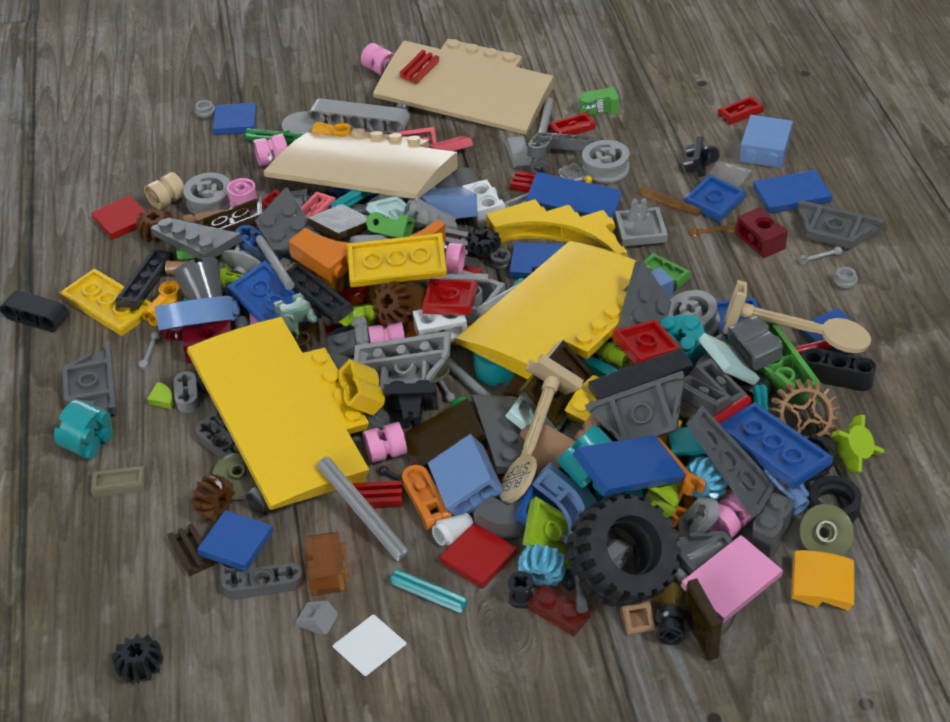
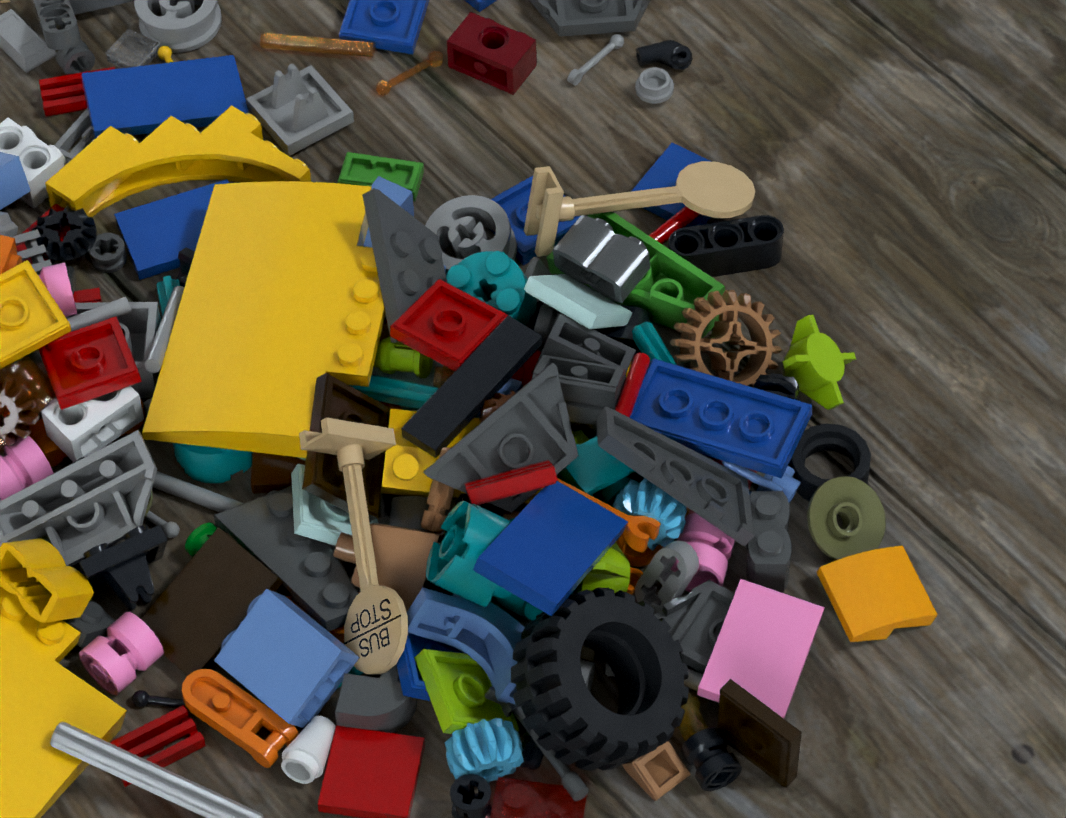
camera: 30 degrees left, 10 degrees up
none -> red tile [464,460,558,505]
none -> black arm [636,40,693,70]

